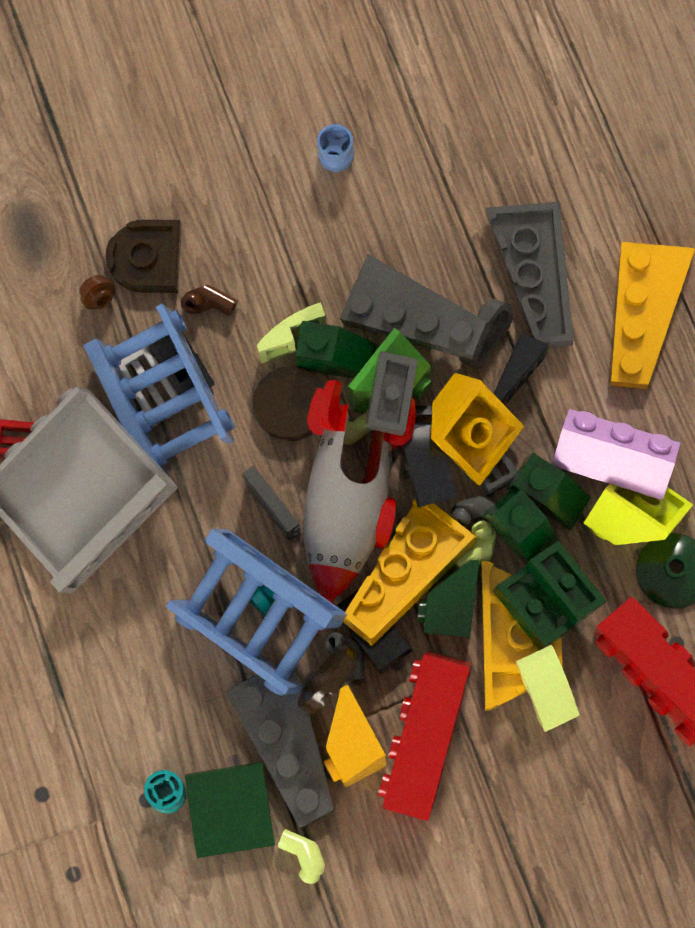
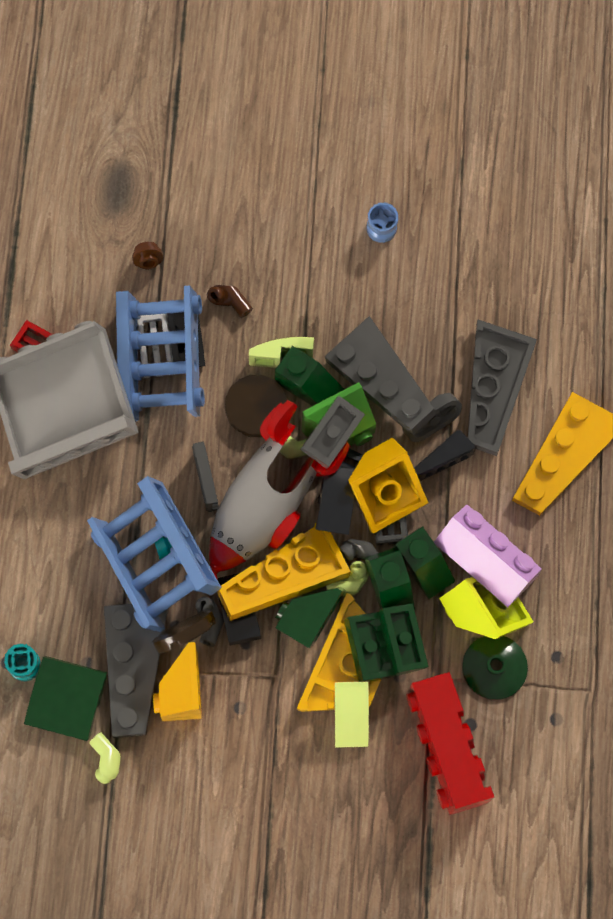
camera: 15 degrees right, 0 degrees up
dark brown tile [106,220,182,293] -> none
red wedge [378,650,473,821] -> none

